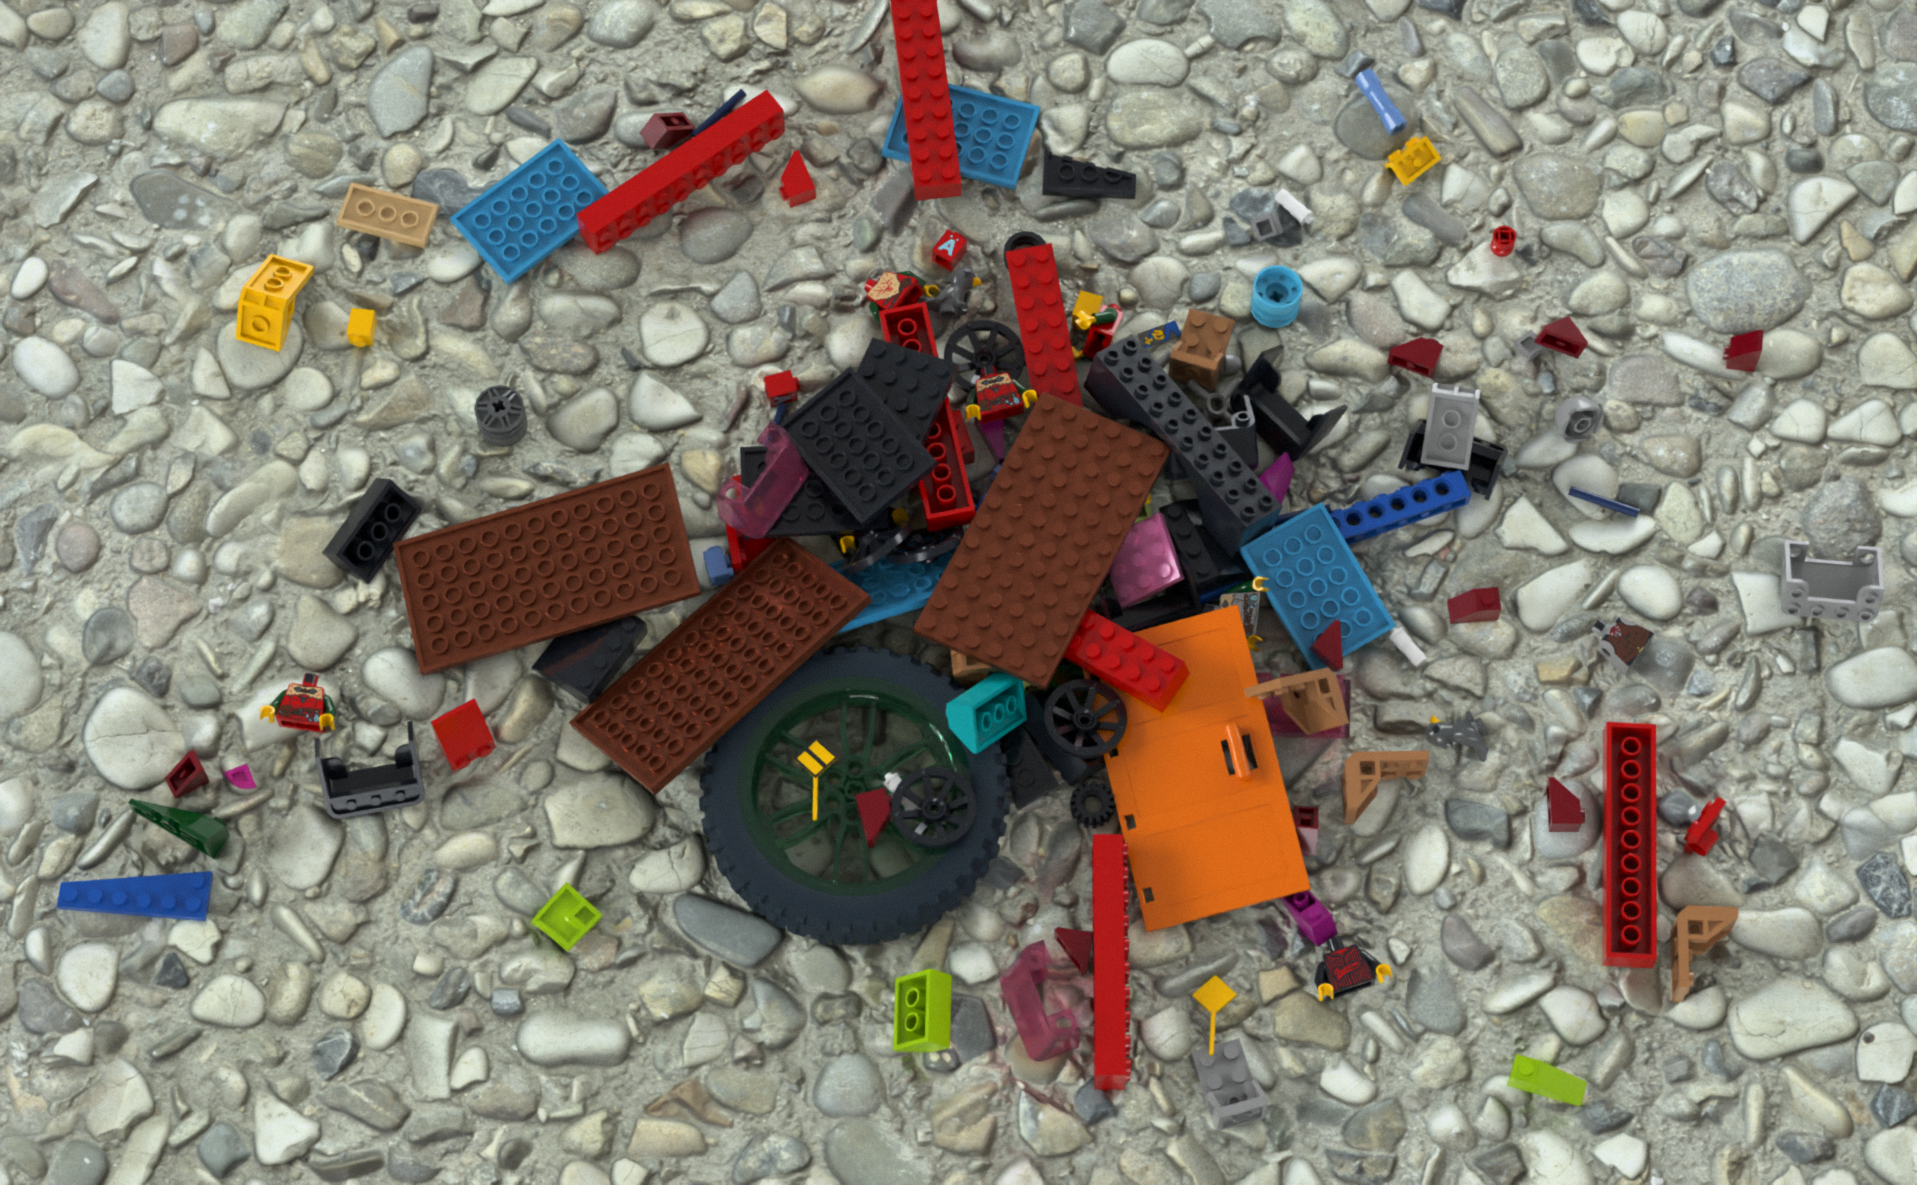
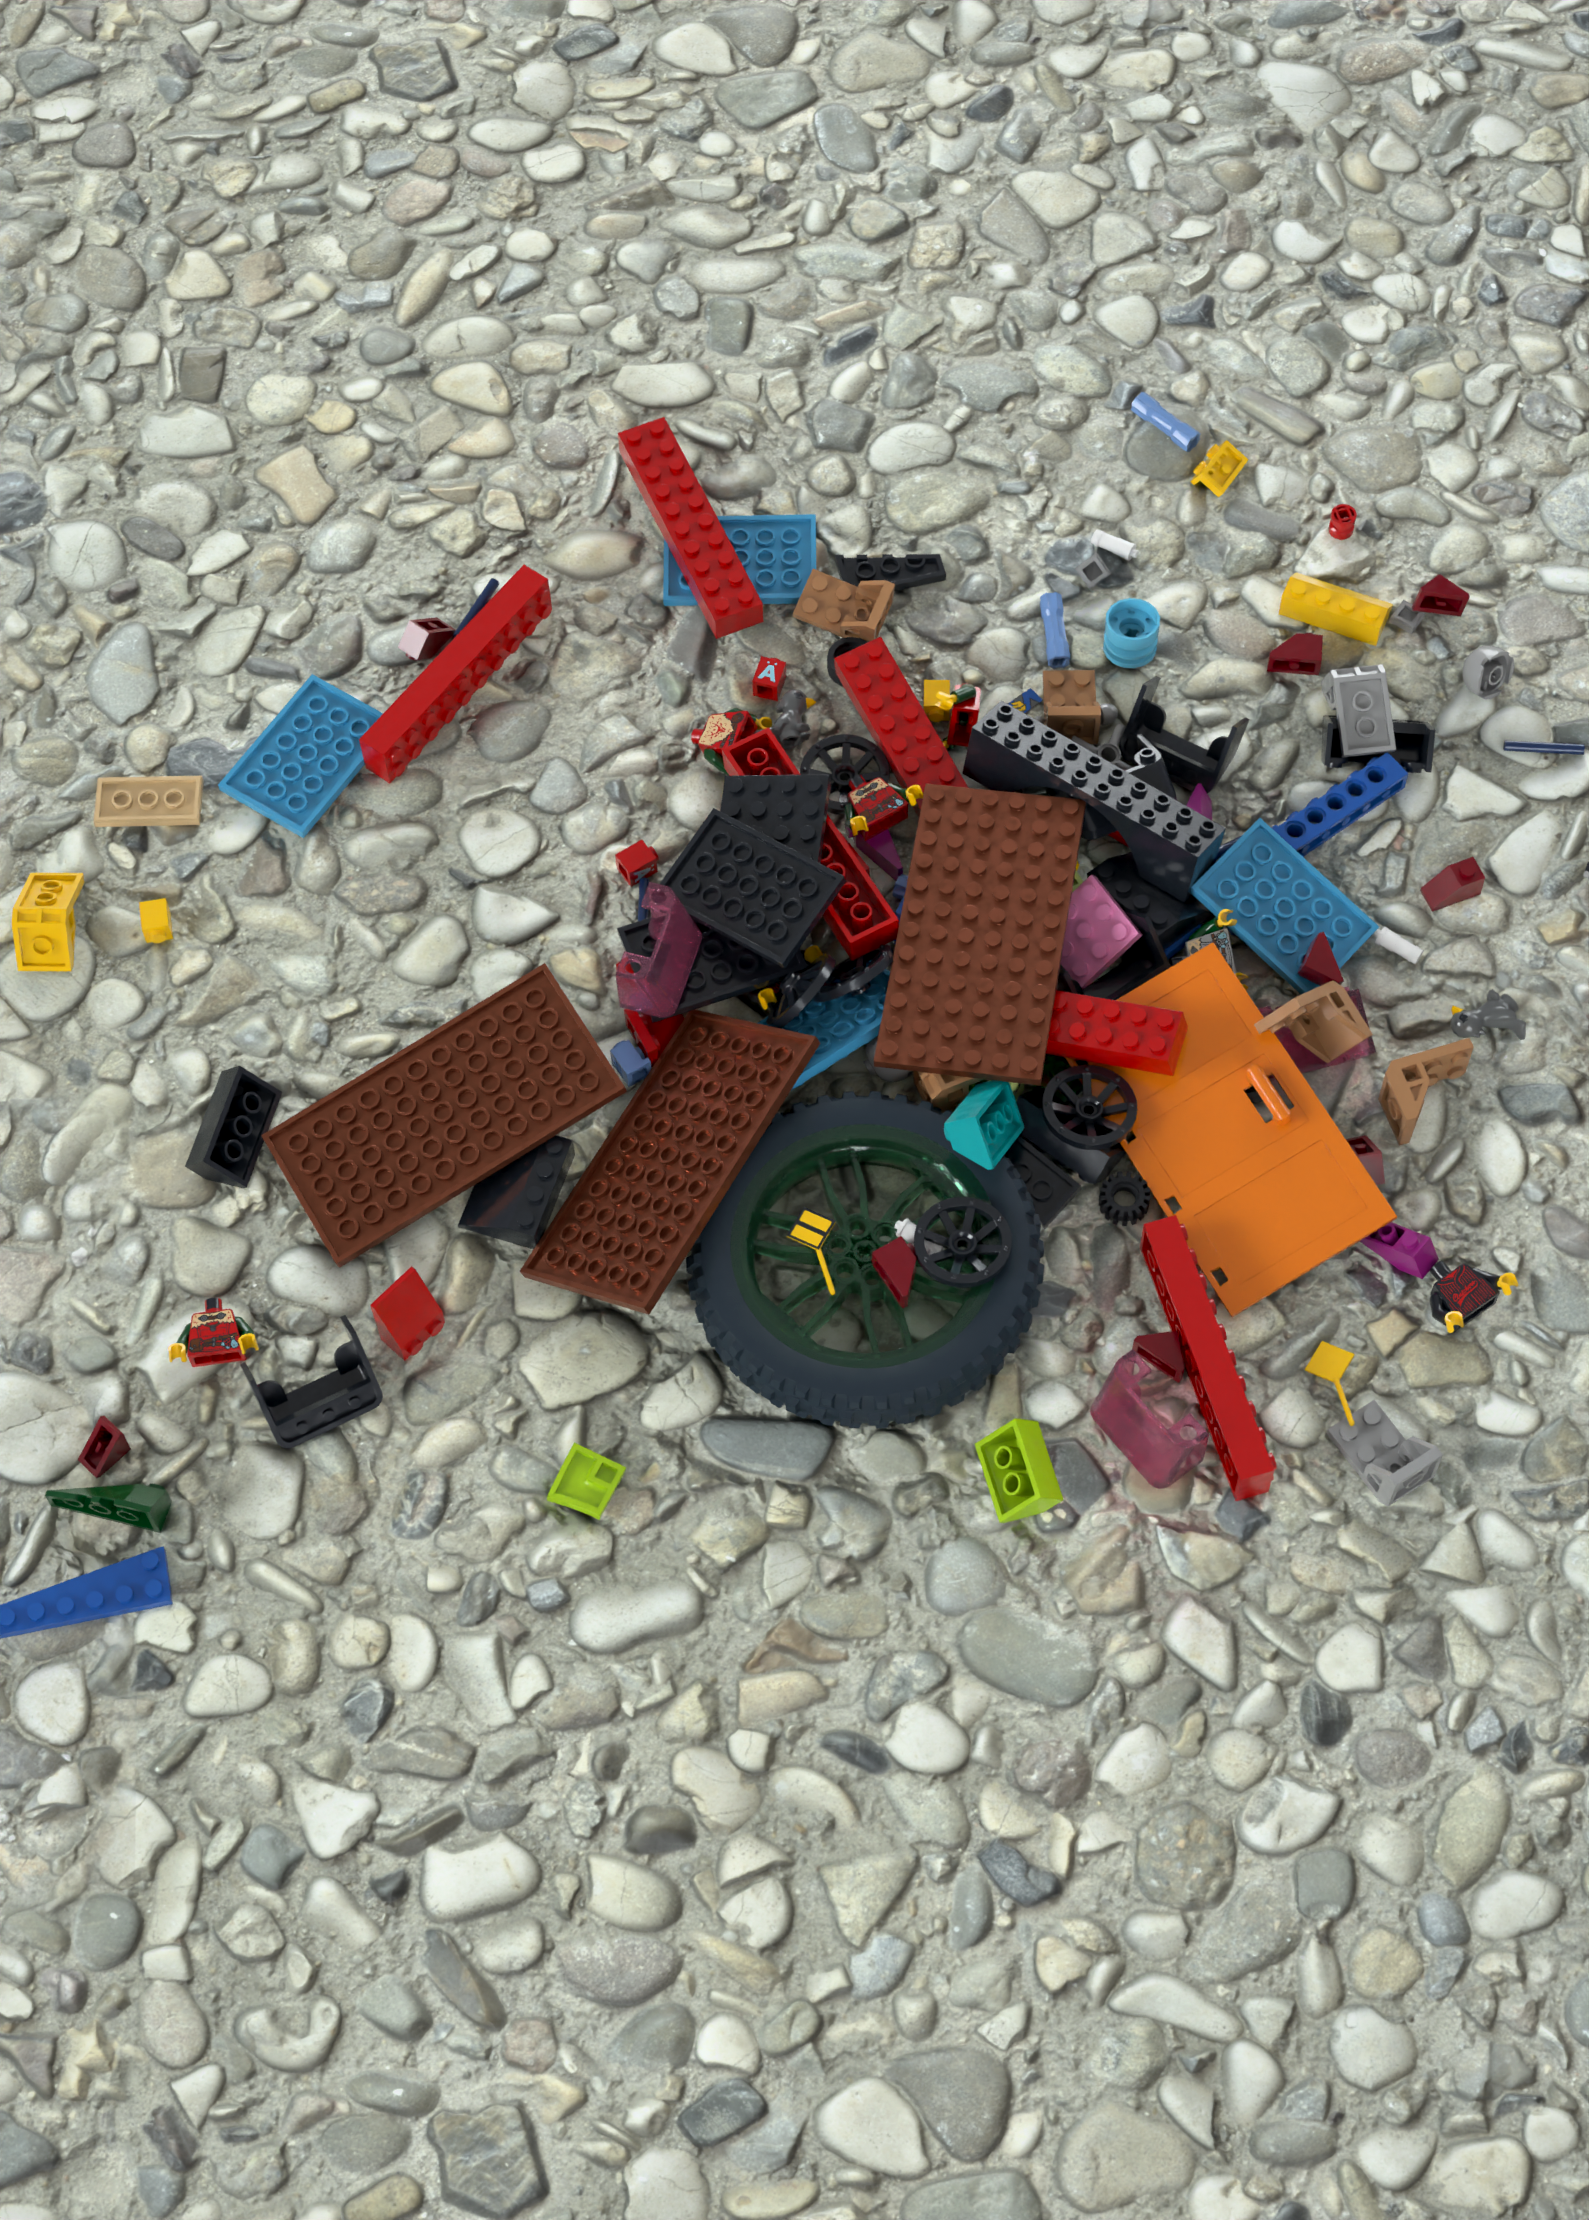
camera: 15 degrees left, 5 degrees down
dark pink tile [224,763,256,789] -> none
dark grey wheel [474,385,528,447] -> none
red slope [779,150,816,208] -> none
none -> medium nougat bracket [793,569,895,642]
none -> medium blue axle [1040,592,1070,669]
none -> yellow slope [1279,572,1393,646]

